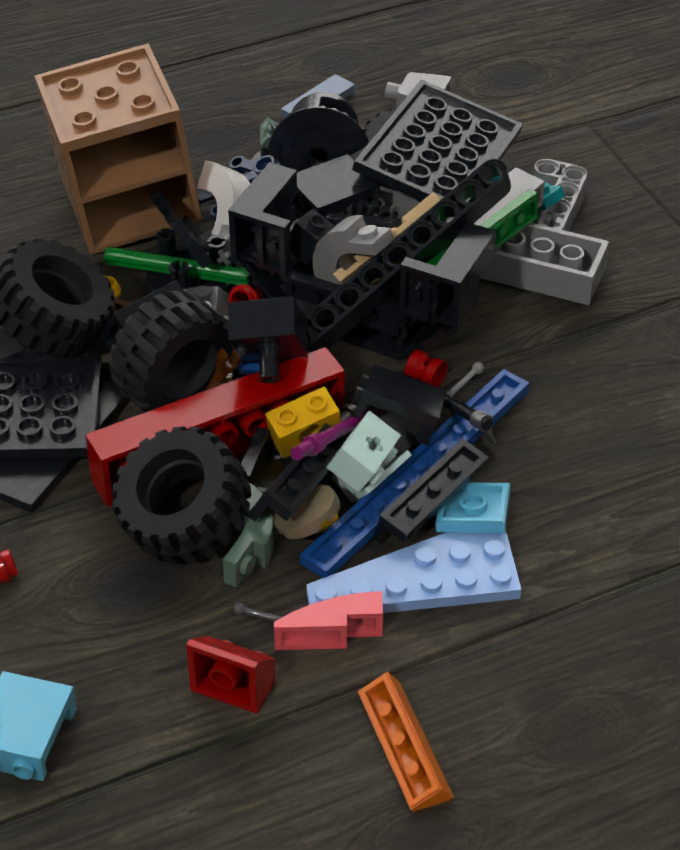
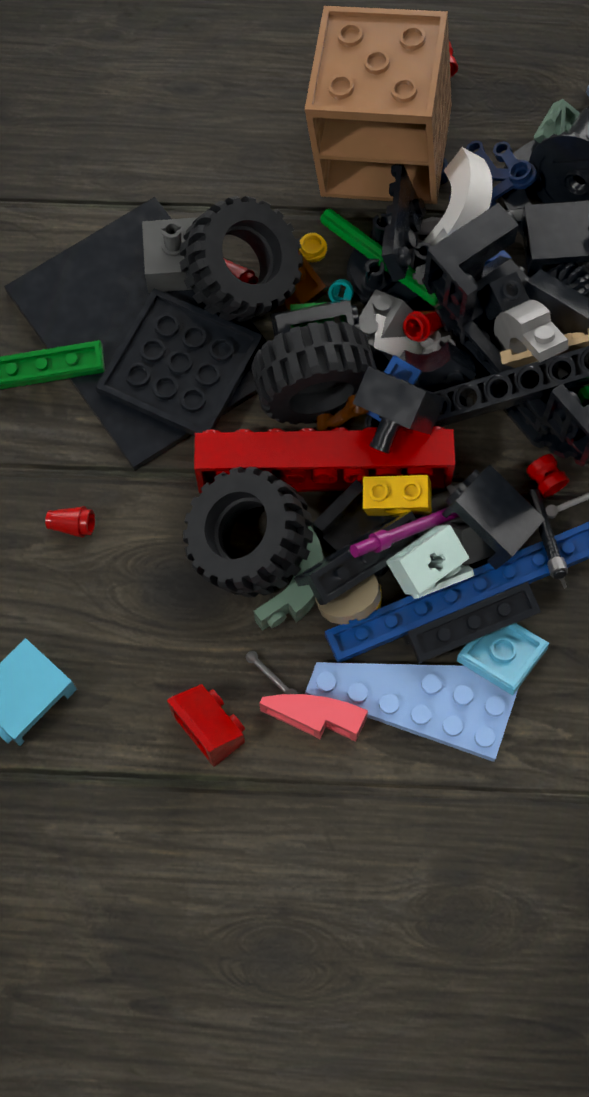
camera: 30 degrees right, 25 degrees up
orange slope [357,671,454,812] -> none

